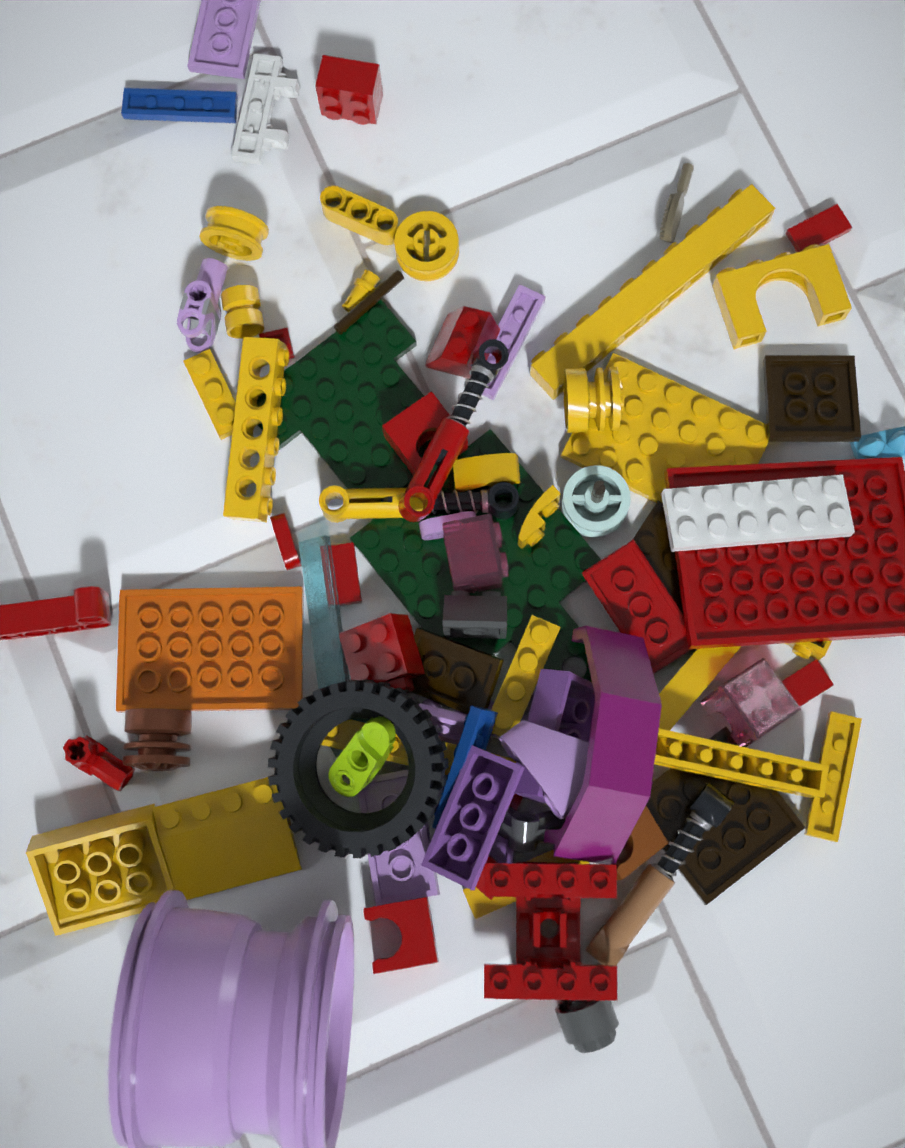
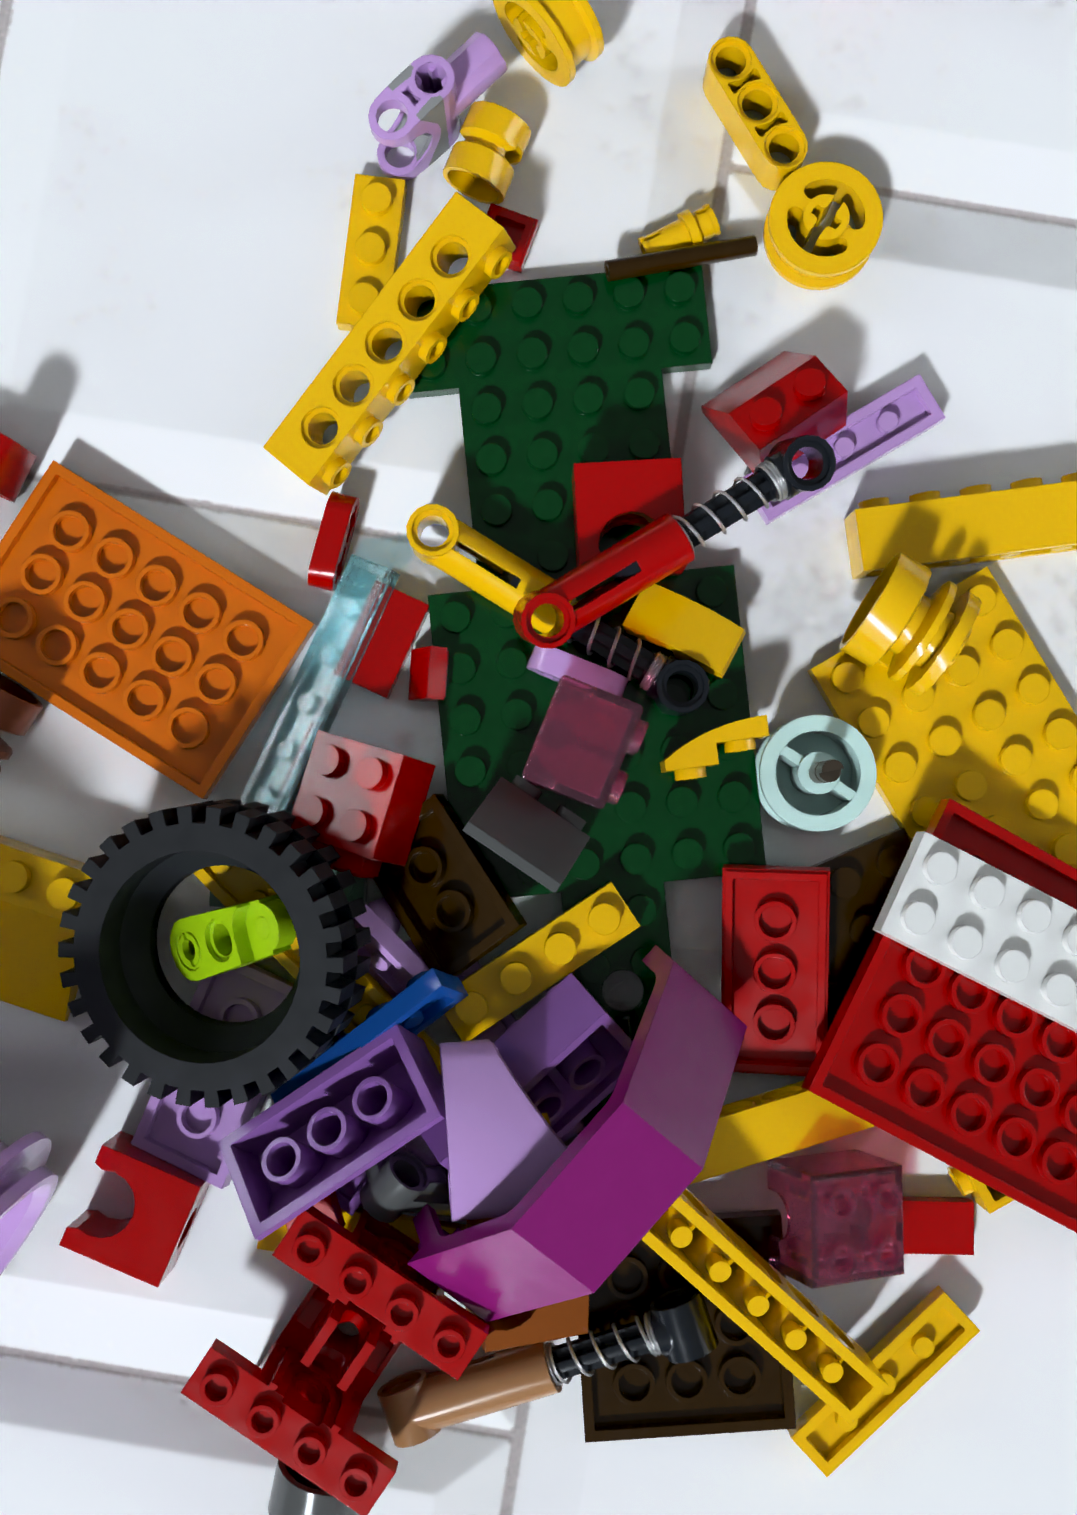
camera: 25 degrees right, 10 degrees up
none -> red tile [408,646,449,702]

